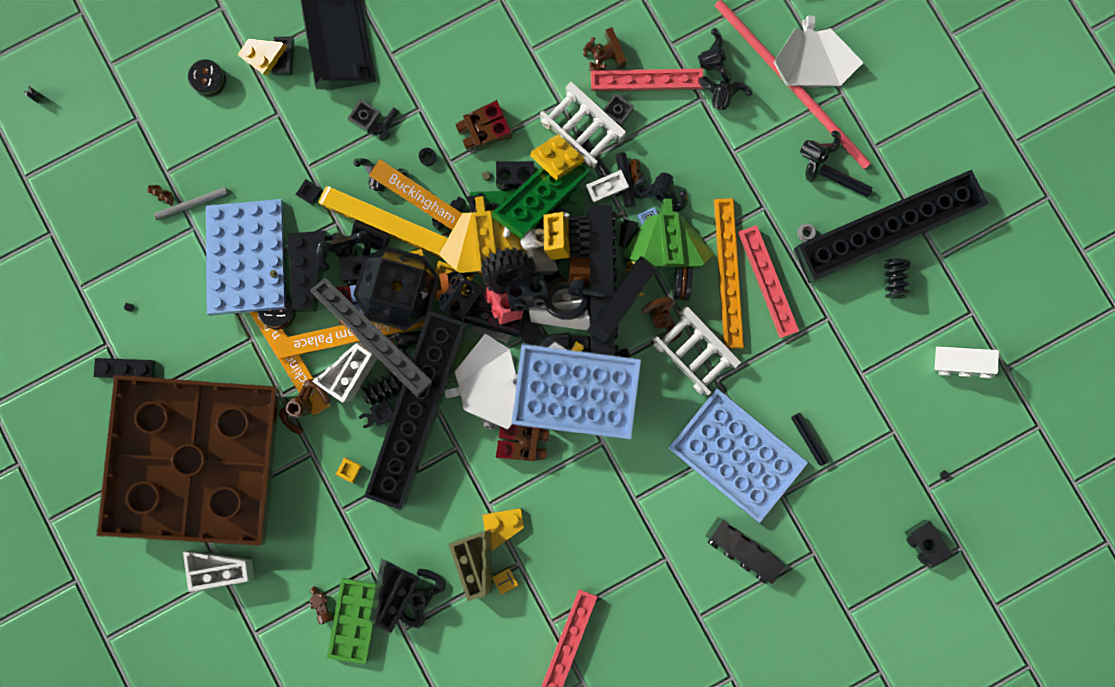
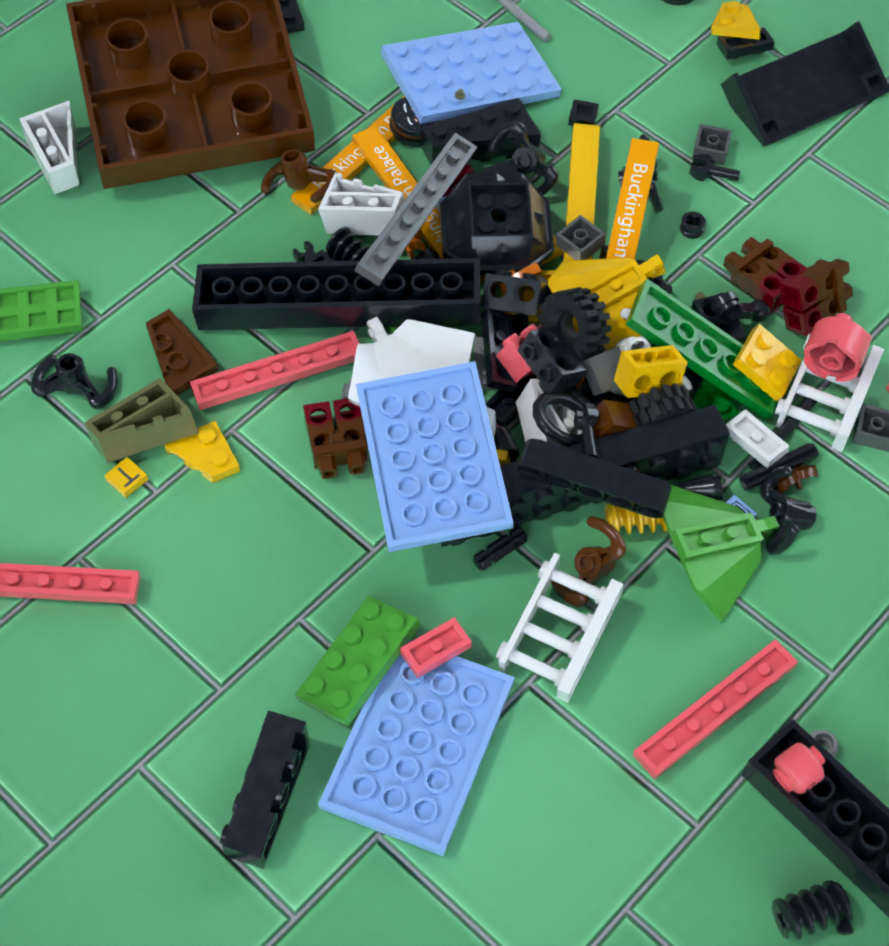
camera: 70 degrees right, 25 degrees down
reddish brown piece [310,586,334,625] -> none
yellow tile [335,457,362,483] -> none
black plate [351,220,391,250] -> none
black wedge [369,558,420,633] -> none
black head [672,267,693,301] -> none
light orange tile [714,198,744,349] -> none
black axle [791,413,829,466] -> none
none -> reddish brown wing [146,309,219,396]
none -> coral plate [190,331,360,410]
none -> bright green plate [295,595,421,727]
none -> coral plate [400,617,472,678]
none -> dark grey piece [556,215,605,260]
none -> black piece [710,291,770,322]
none -> coral head [772,743,826,794]
none -> hips [779,258,853,336]
none -> coral brick [803,313,872,382]

